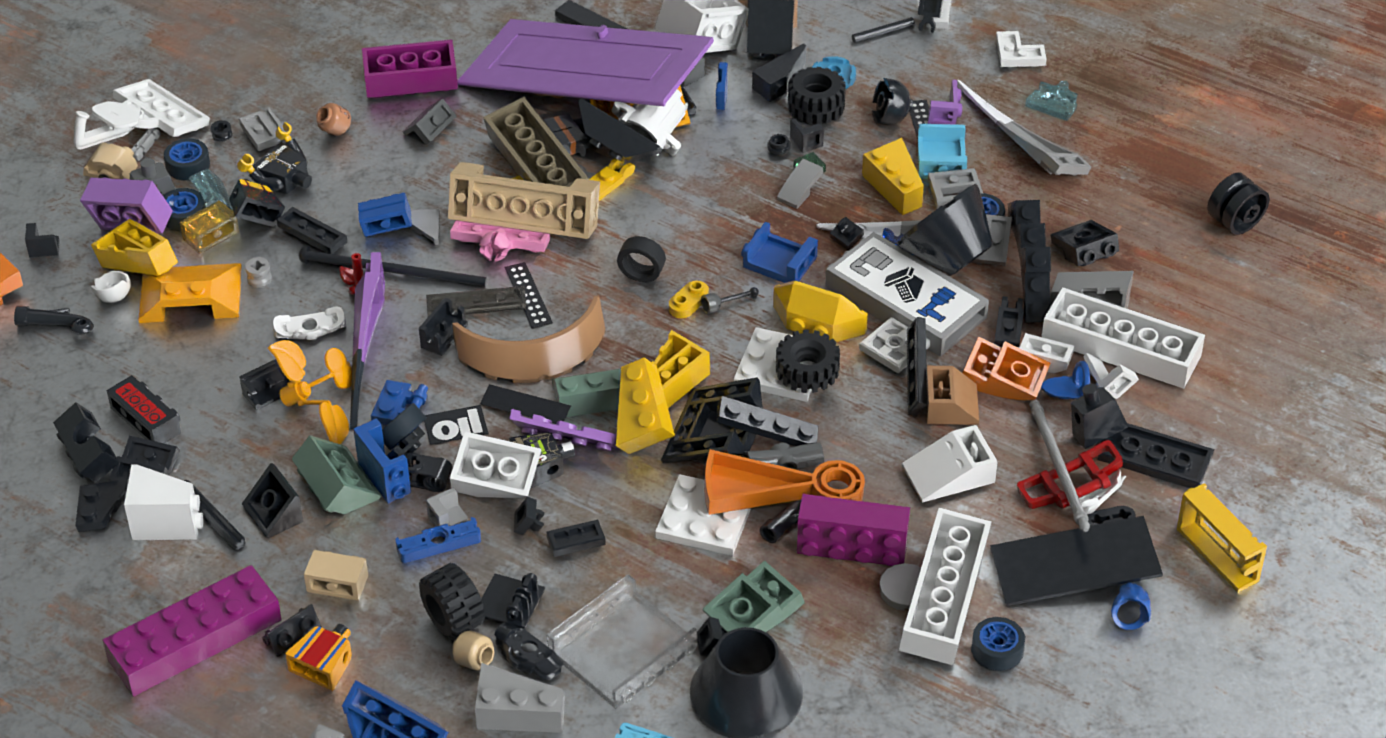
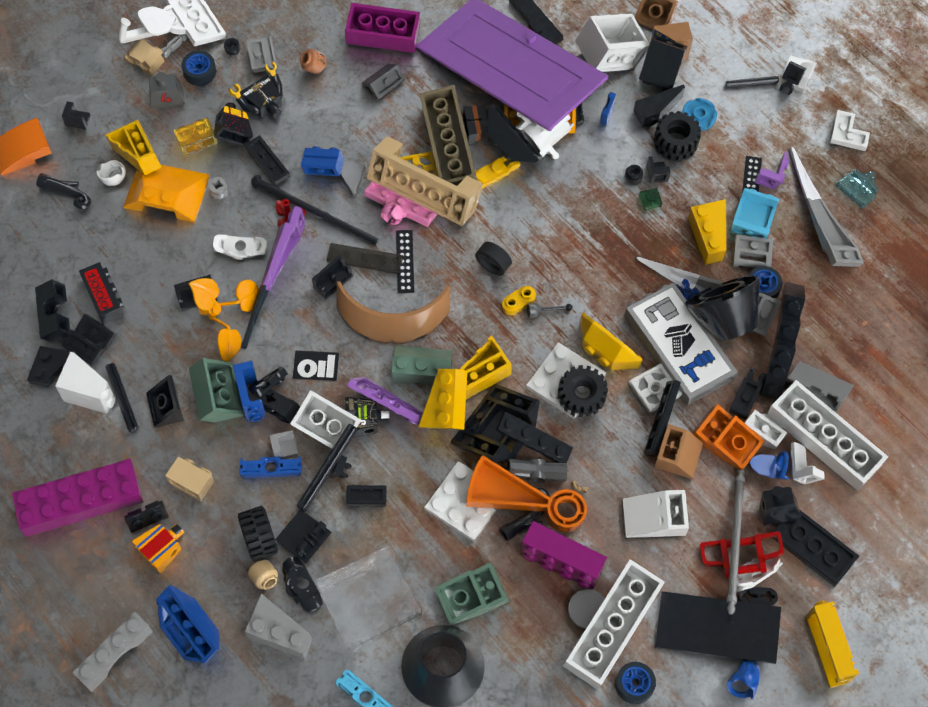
camera: 15 degrees right, 20 degrees up
medium lavender brick [80,177,173,234] -> none
wheel [163,188,206,231] -> none
clear light blue slope [189,169,233,215] -> none
blue plate [371,380,428,425] -> none
black wheel [382,403,427,450] -> none
black sticker [480,384,571,424] -> none
black tile [695,617,727,657] -> none
blue panel [741,222,818,283] -> none
light grey slope [777,159,823,209] -> none
black tile [830,217,864,250] -> none
black cylinder [872,78,913,125] -> none
black plate [1050,220,1119,266] -> none
none -> black axle [297,424,358,511]

